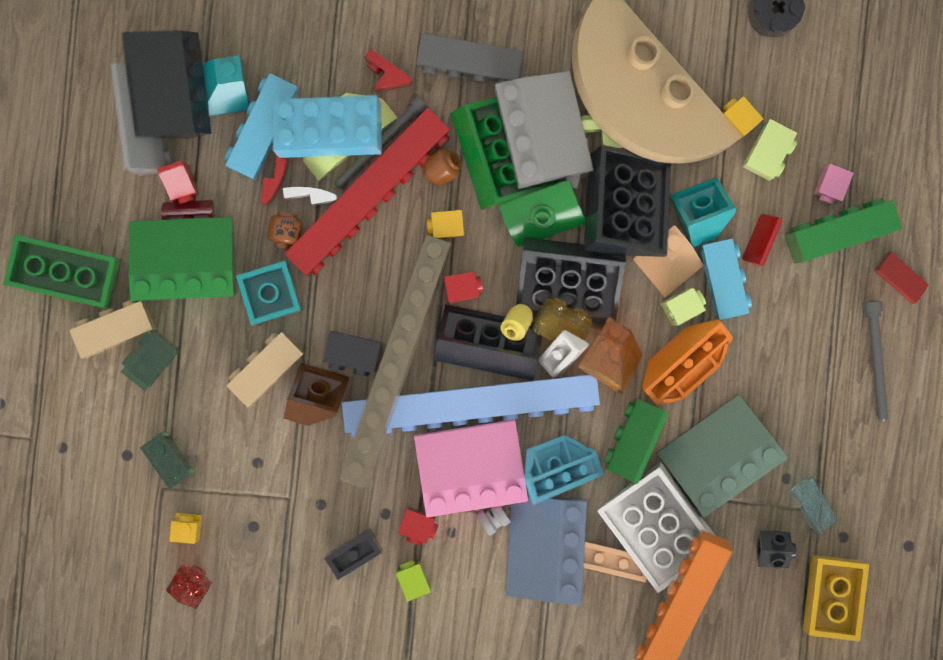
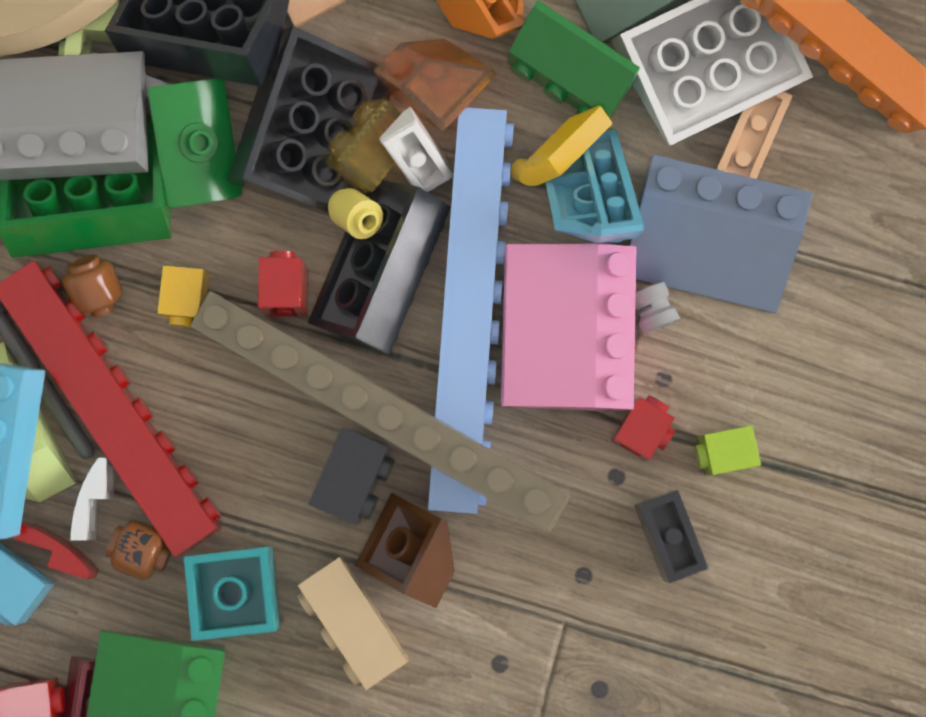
camera: 80 degrees left, 5 degrees down
none -> yellow piece [510,105,613,186]

